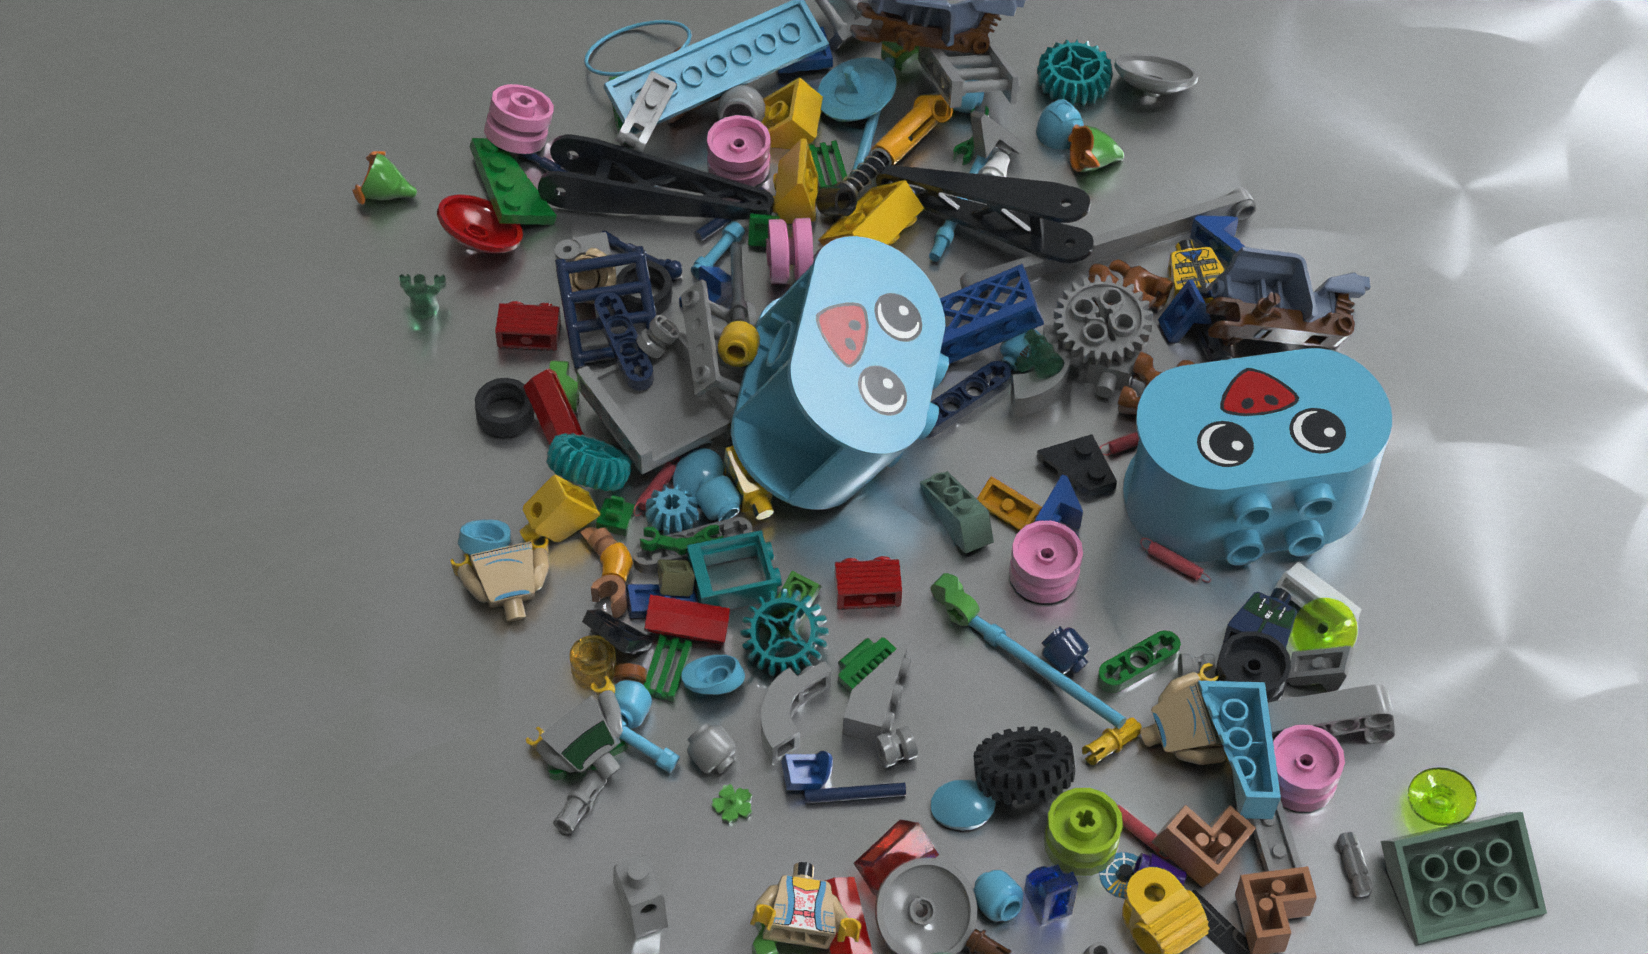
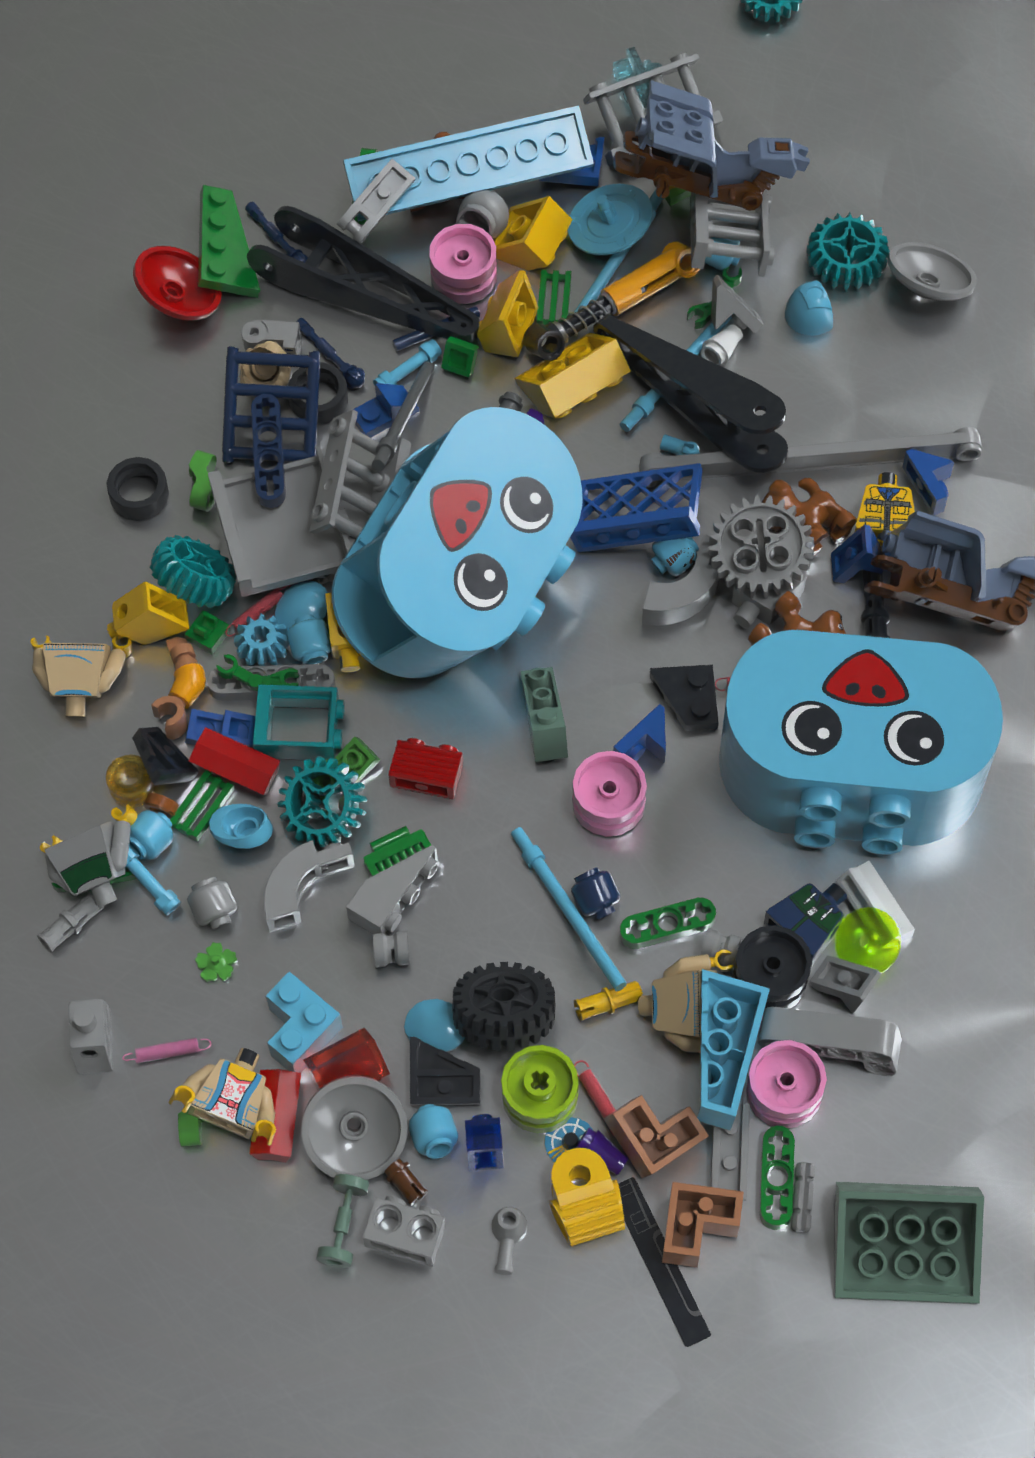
camera: 20 degrees right, 10 degrees up
bright green hat [352,151,417,205] -> none
clear green piece [399,274,447,320] -> none
medium azure hat [458,519,511,555] -> none
bright pink wheel [484,84,554,154] -> none
red brick [495,301,561,351] -> none
red piece [523,368,585,445] -> none
medium azure piece [584,20,692,77] -> none
light grey wheel [636,315,680,358] -> none
olive slope [657,559,695,596] -> none
yellow head [717,321,760,367] -> none
bright pink wheel [766,218,814,285] -> none
blue plate [781,751,833,790] -> none
dark blue bar [804,782,906,804] -> none
dark blue beam [926,361,1011,438] -> none
bright green piece [930,573,980,626] -> none
light orange slope [977,476,1042,530] -> none
clear green piece [1014,329,1065,379] -> none
hat [1068,124,1124,173] -> none
coral piece [1140,538,1211,583] -> none
clear neon green dish [1408,767,1477,826] -> none
none -> bright pink piece [122,1038,211,1064]
none -> medium azure brick [266,971,343,1073]
none -> black wing [410,1037,480,1106]
none -> medium azure arm [660,434,700,456]
none -> green beam [759,1126,795,1230]

